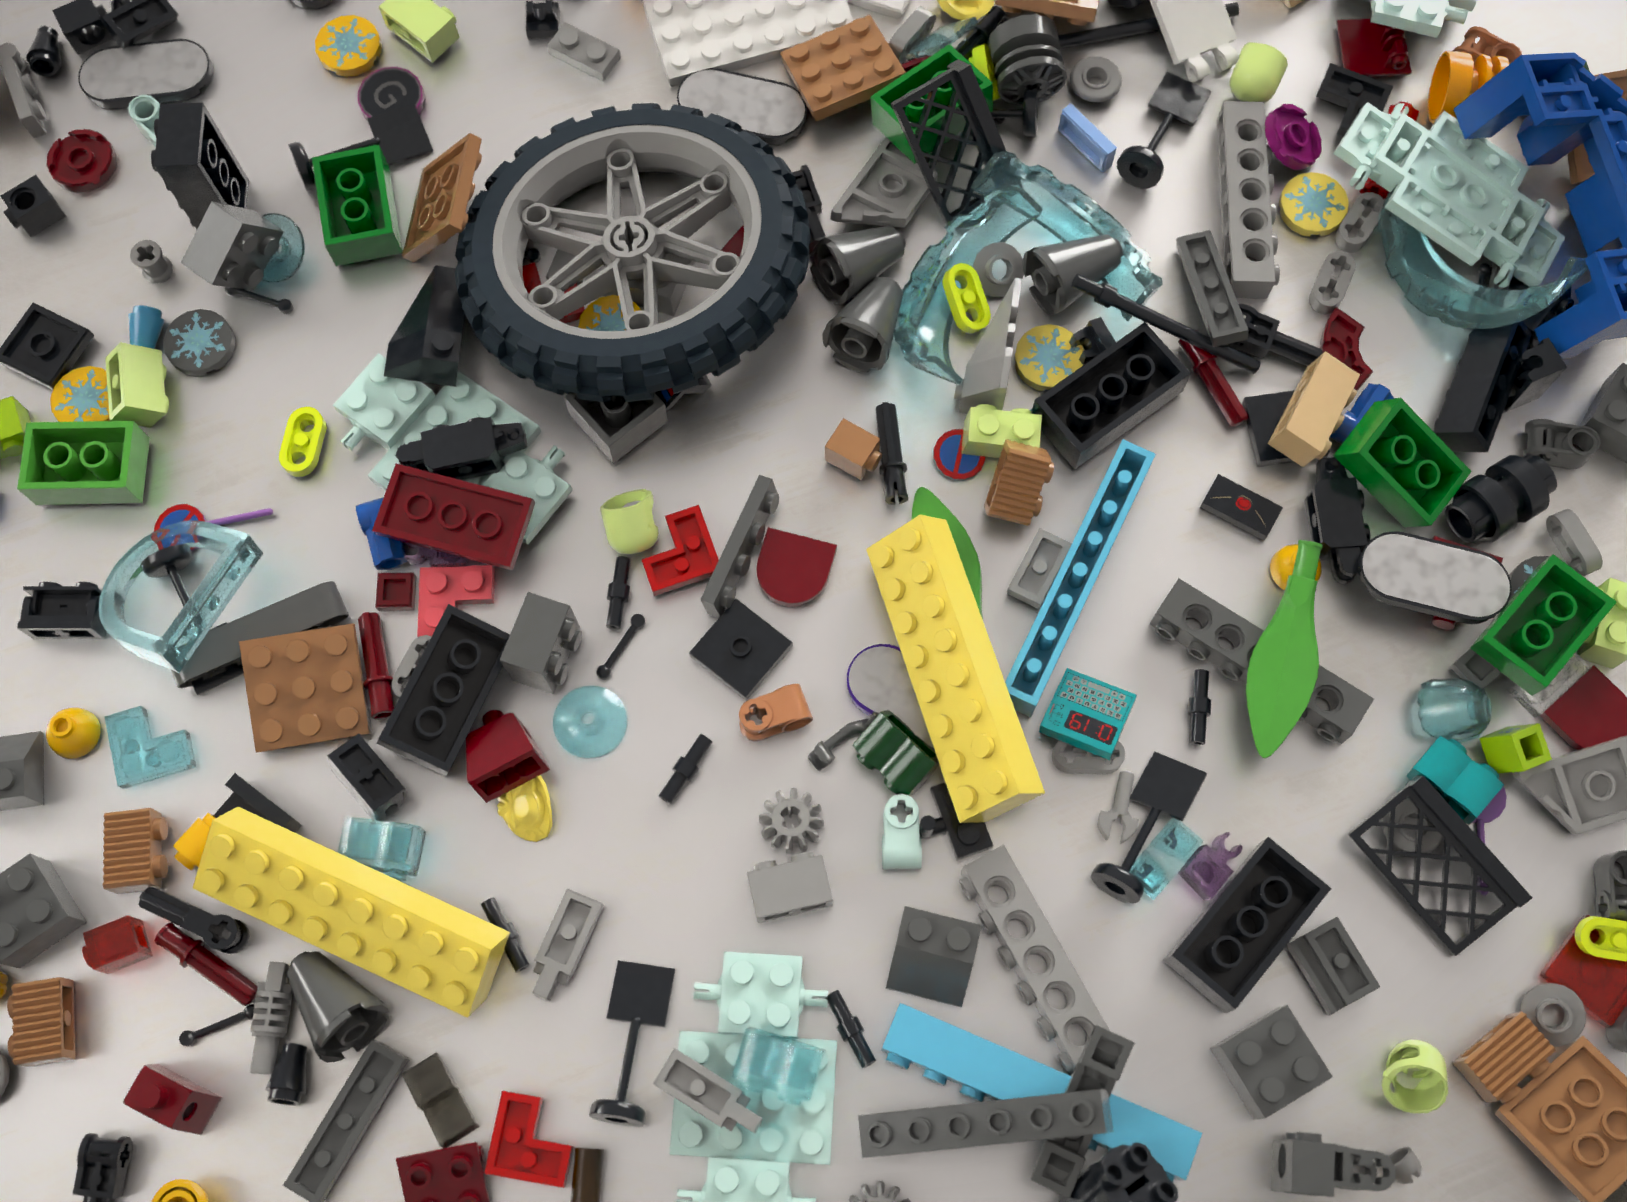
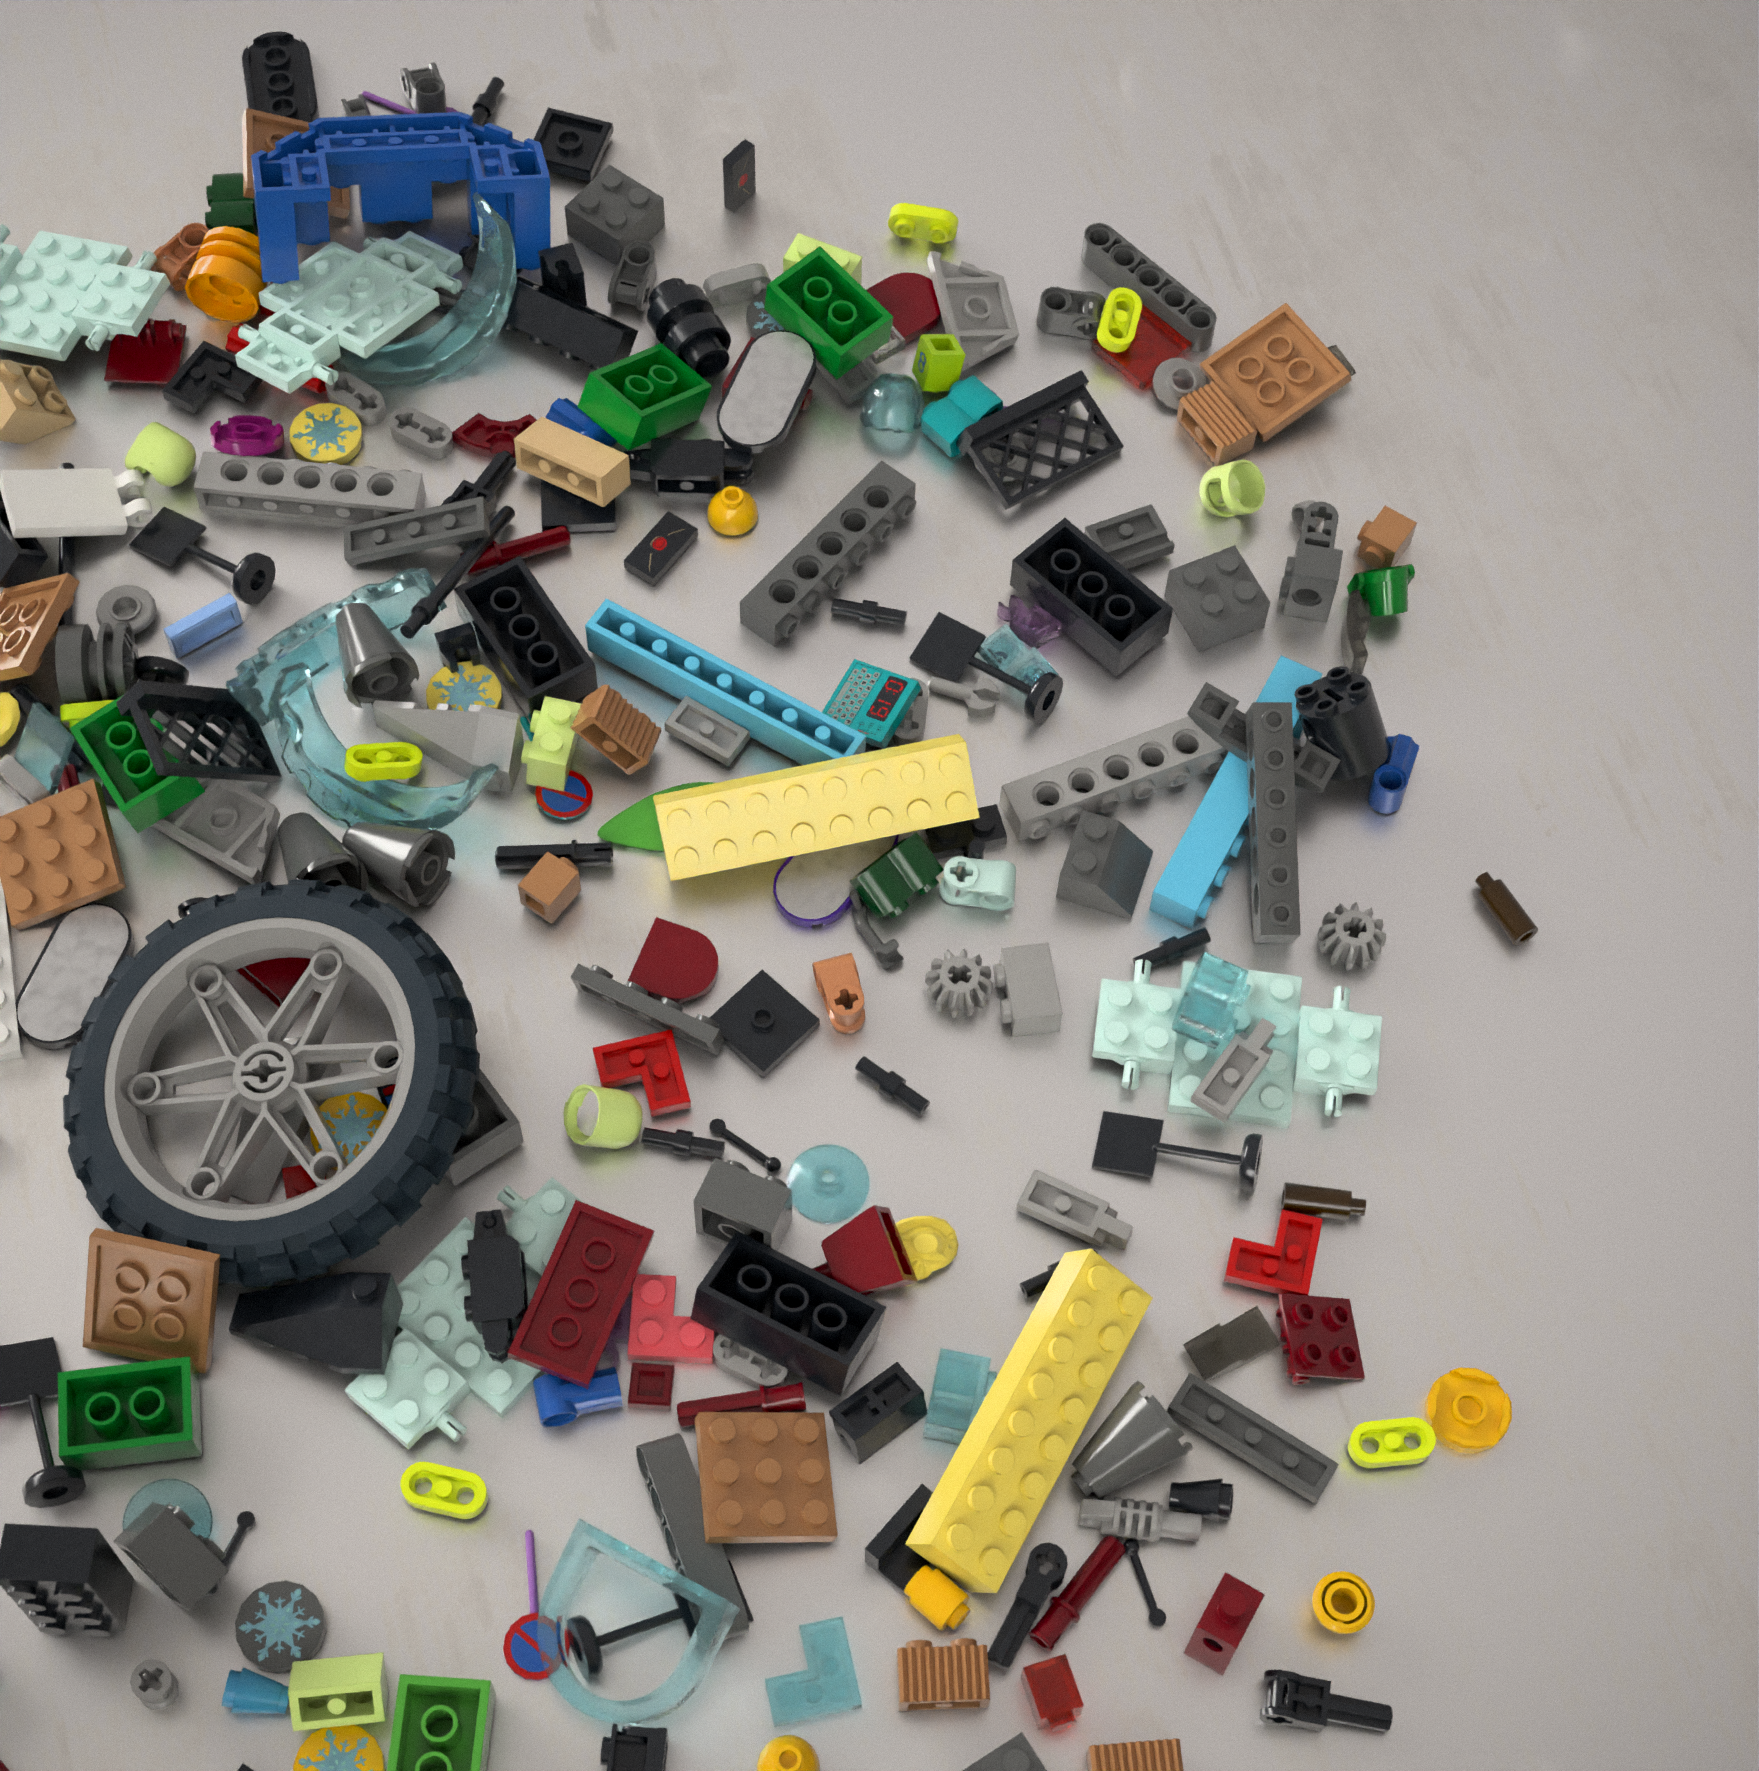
camera: 90 degrees left, 10 degrees down
light grey piece [973,242,1024,297] -> none
bright green animal [1246,540,1323,758] -> none

